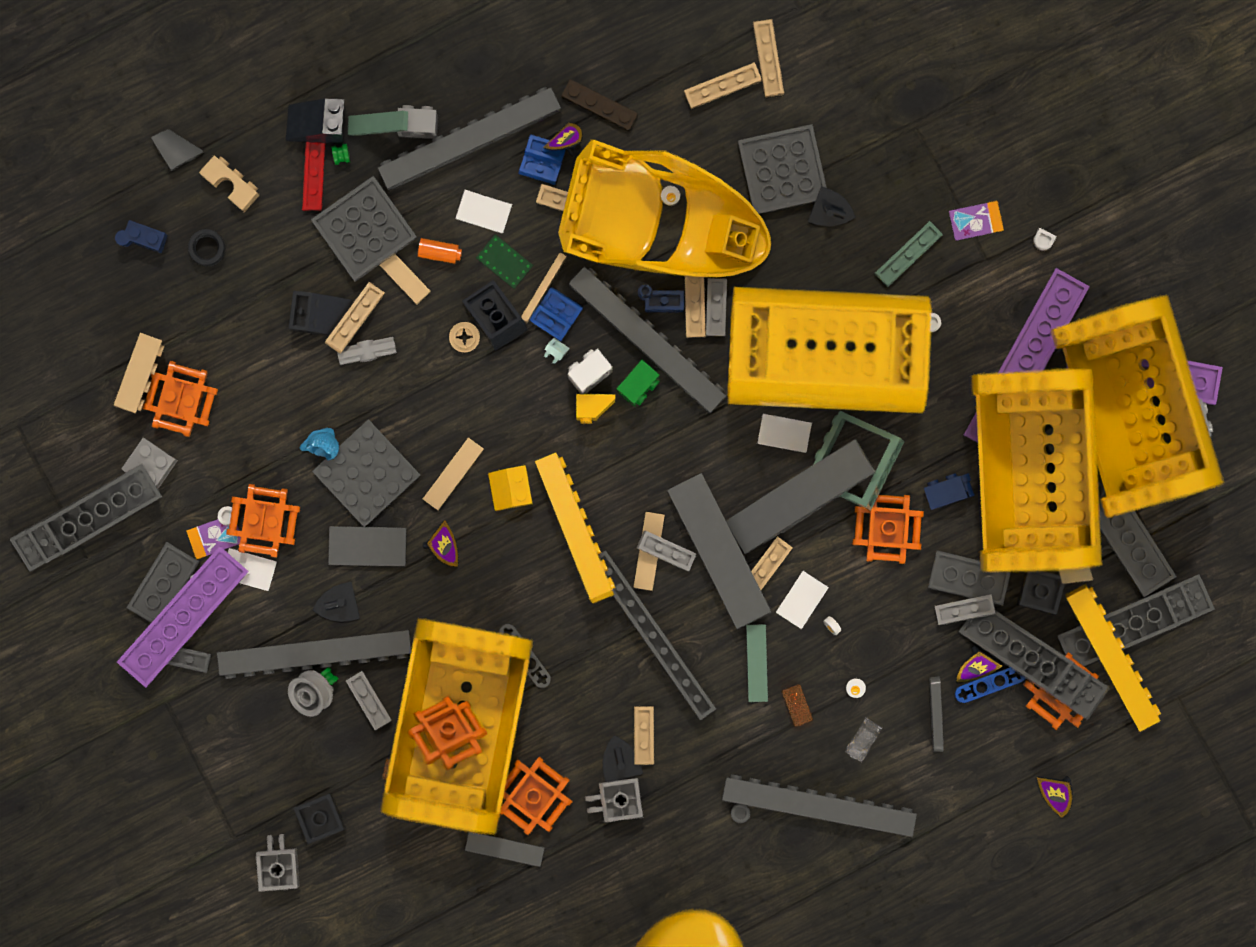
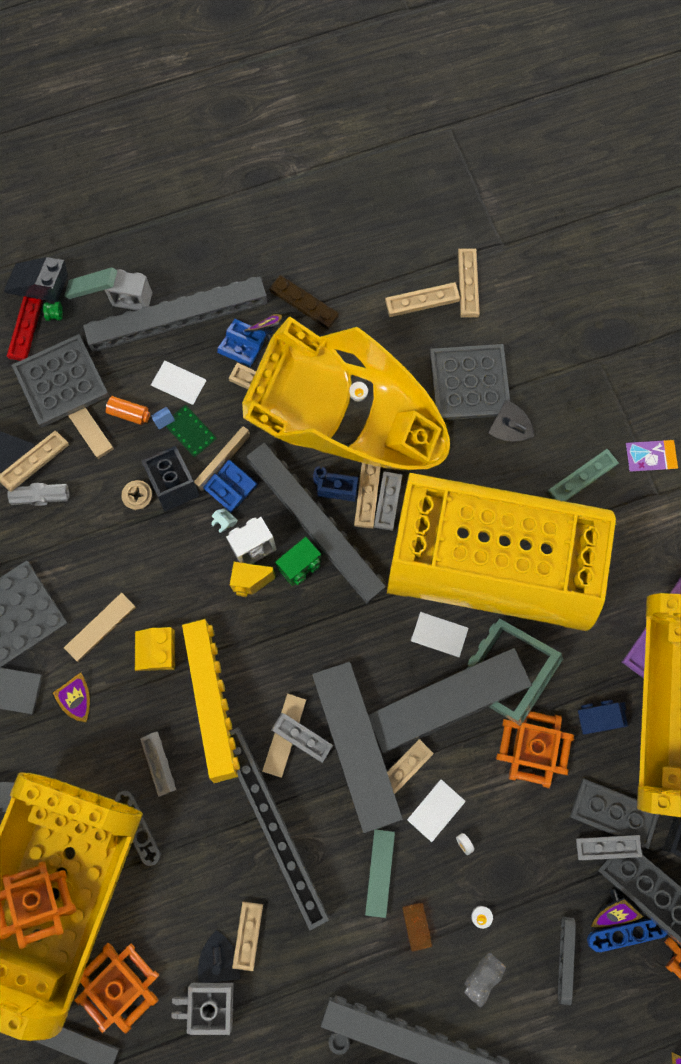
camera: 10 degrees right, 10 degrees down
none -> light grey plate [140,732,176,797]
none -> medium blue slope [151,407,175,429]

